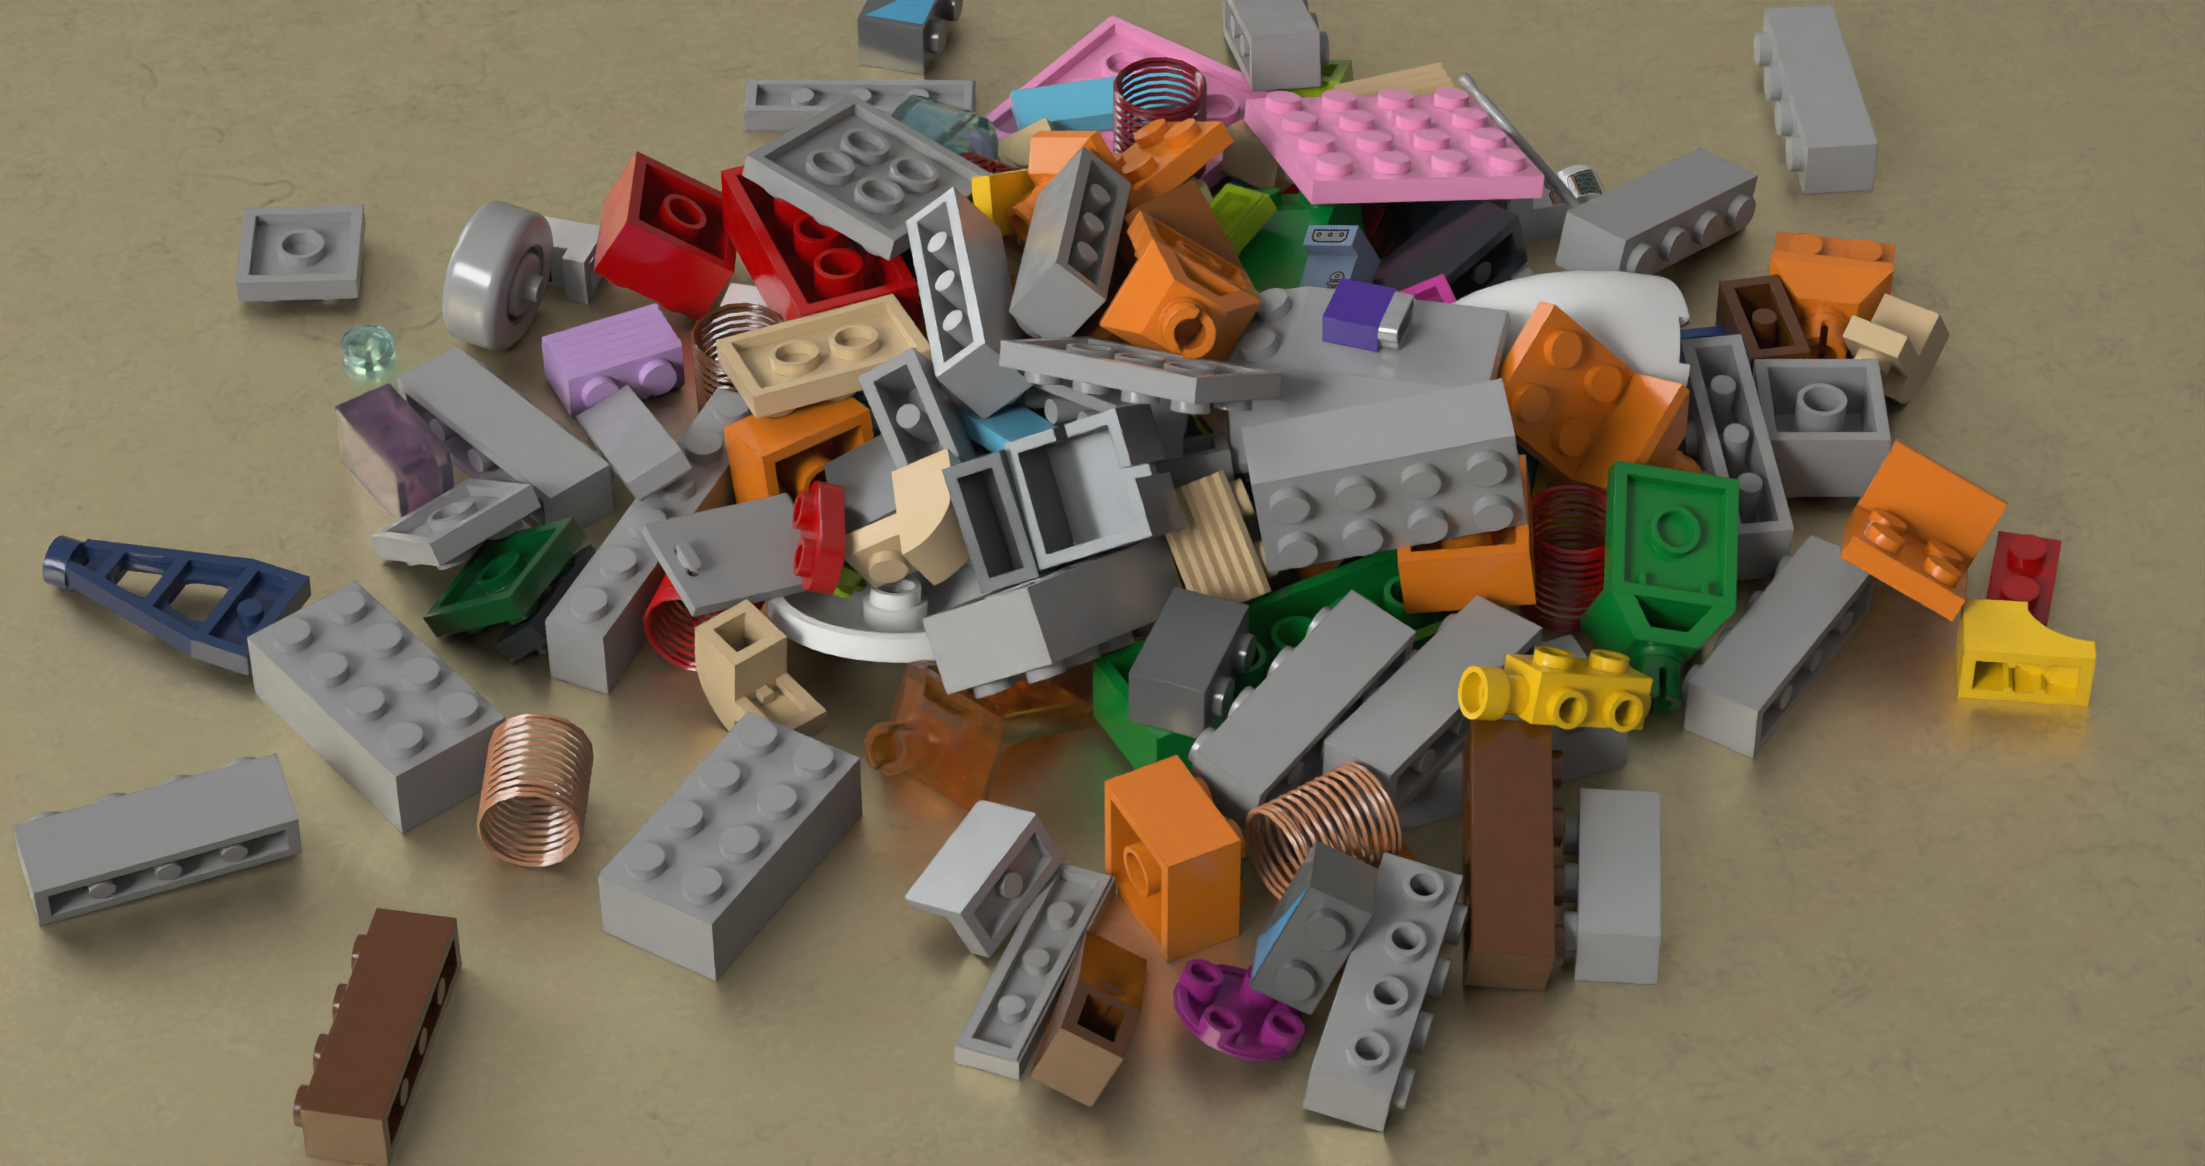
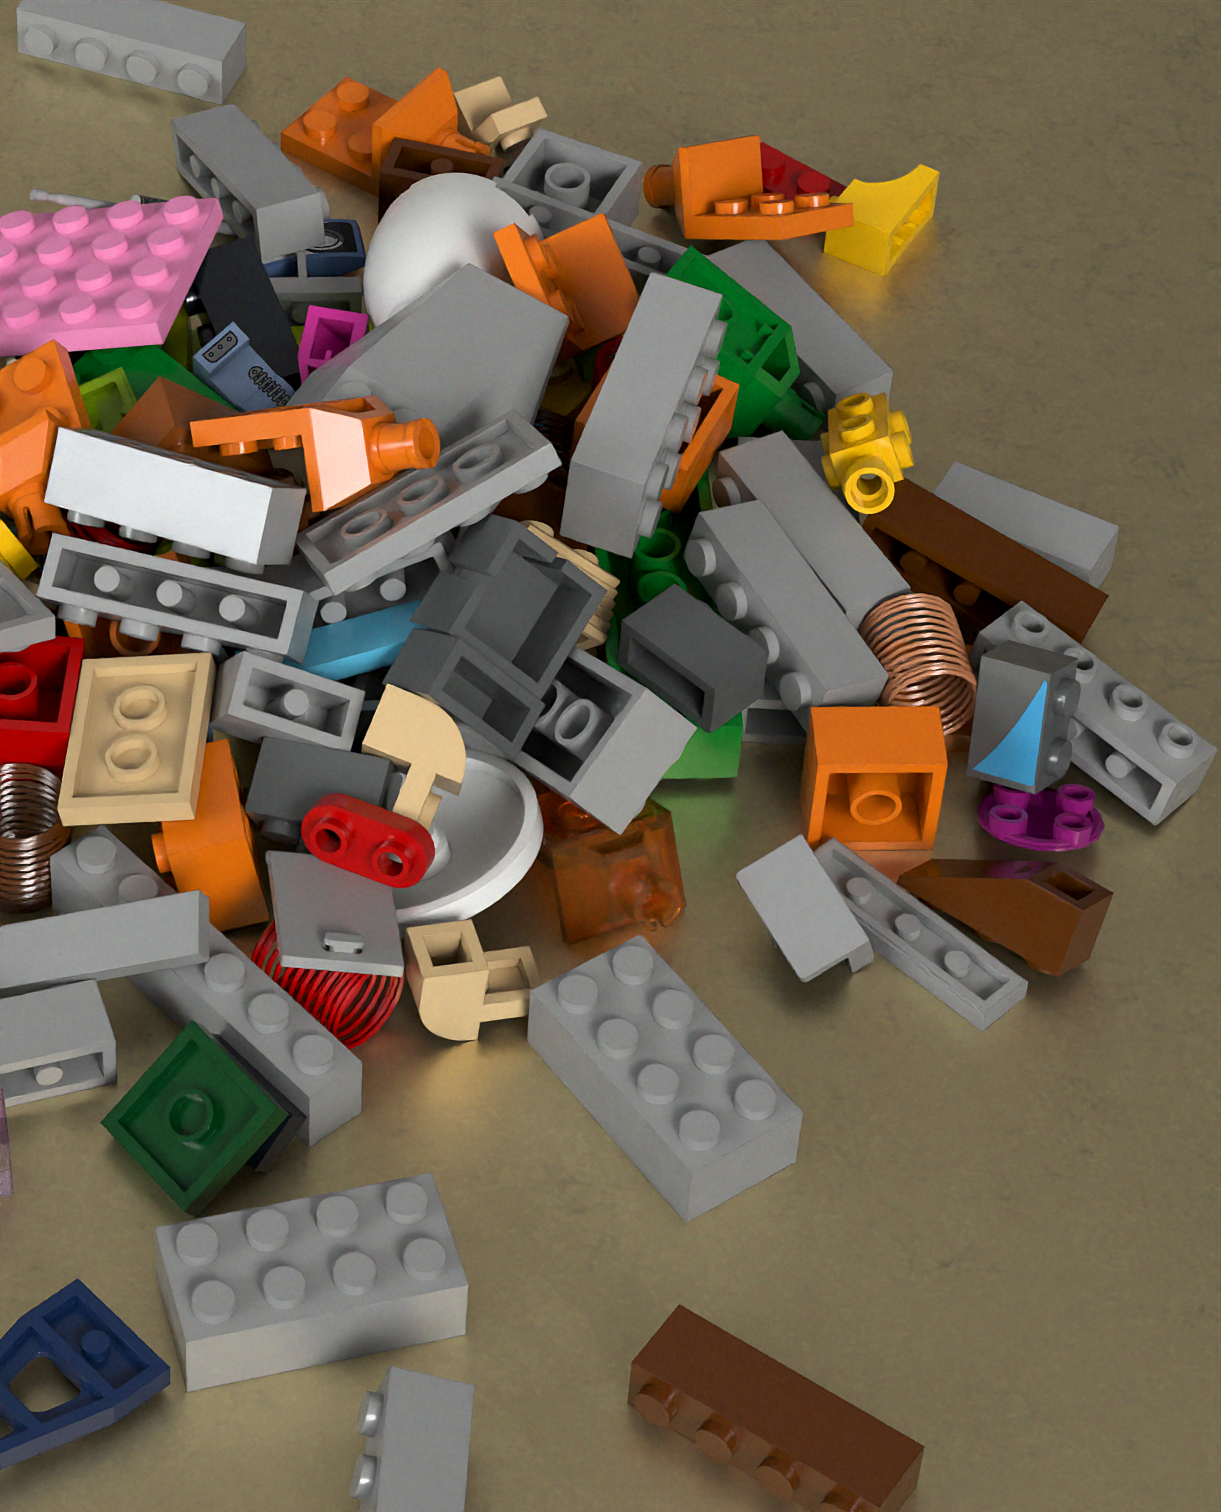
camera: 70 degrees left, 5 degrees up
light grey plate [370,478,541,570] -> none
nougat piece [476,713,594,867] -> none
dark purple piece [1322,278,1415,352] -> none

